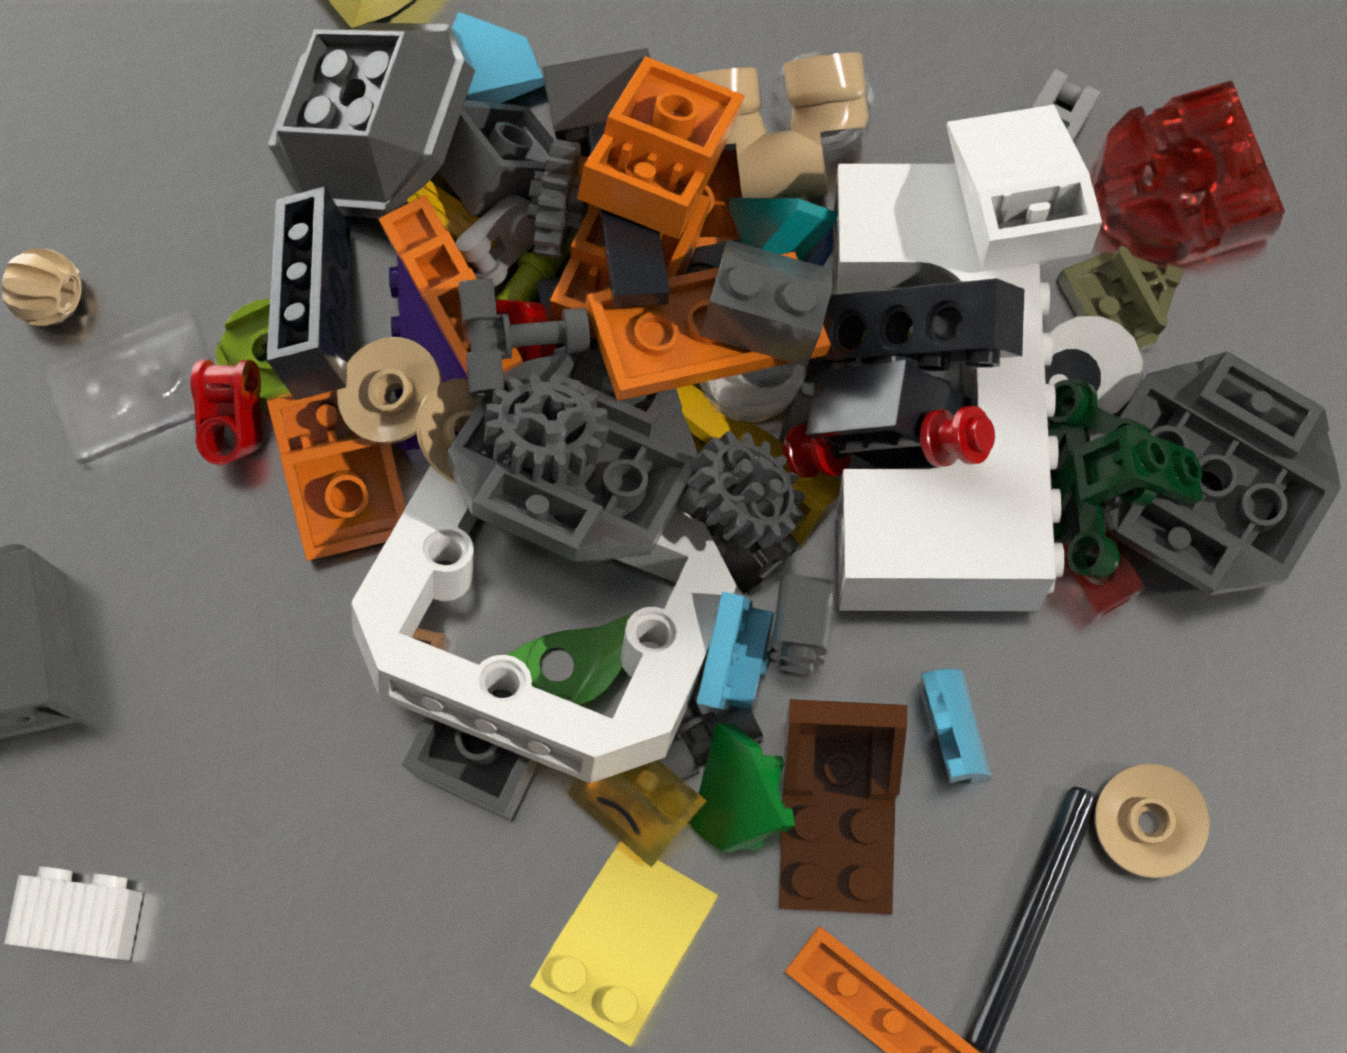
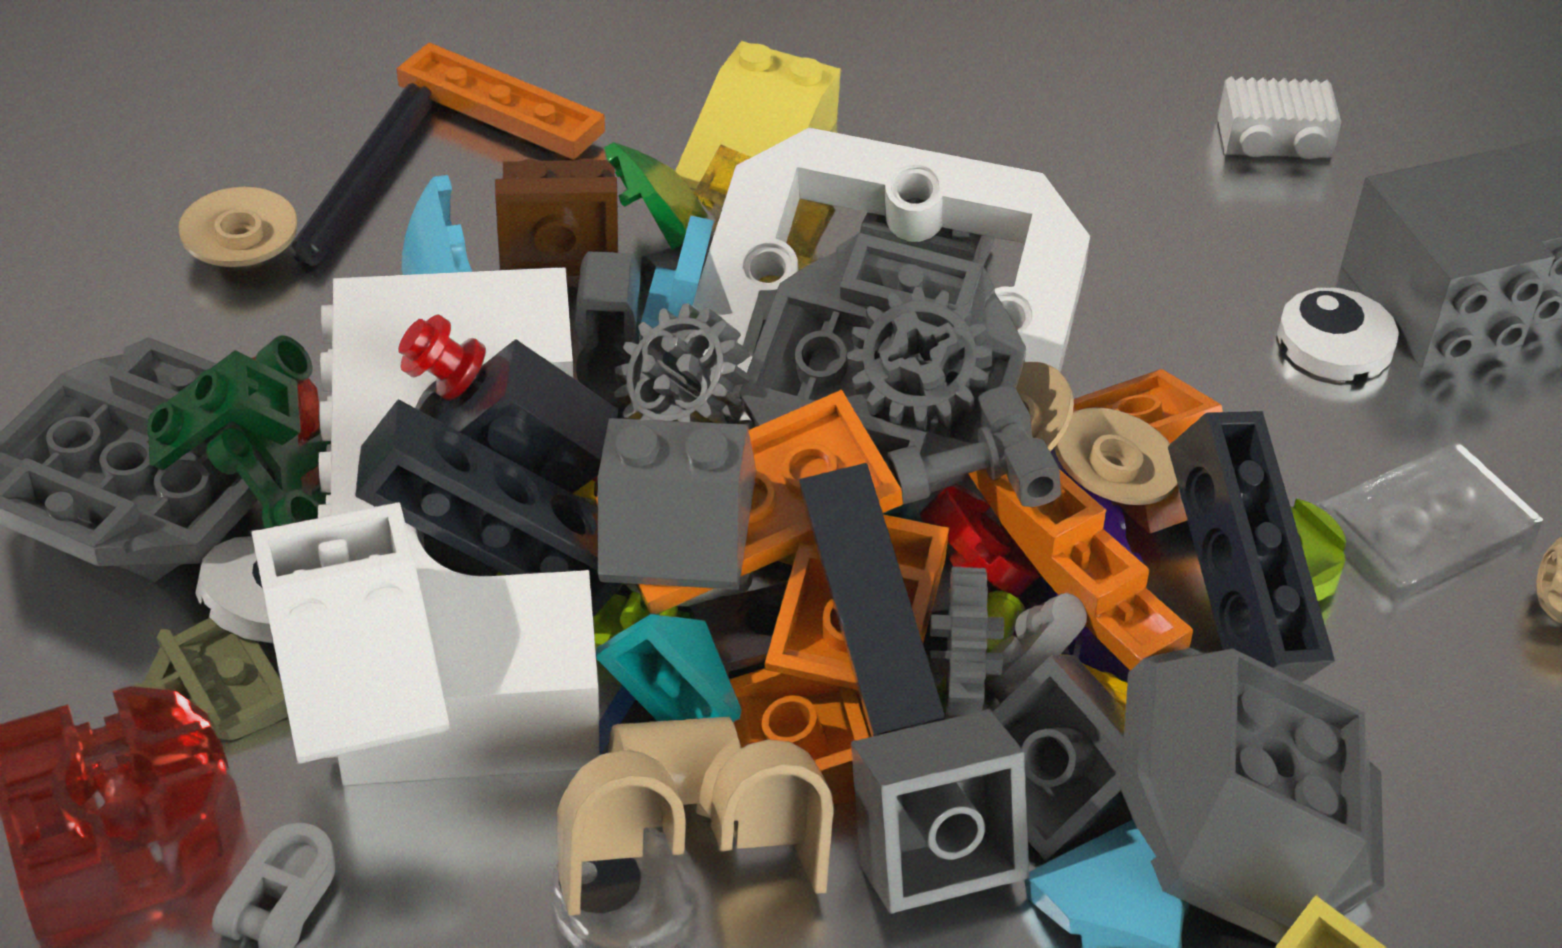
camera: 165 degrees right, 30 degrees down
red piece [190,359,263,465] -> none
orange slope [577,56,745,240] -> none
none -> white tile [1277,288,1399,381]

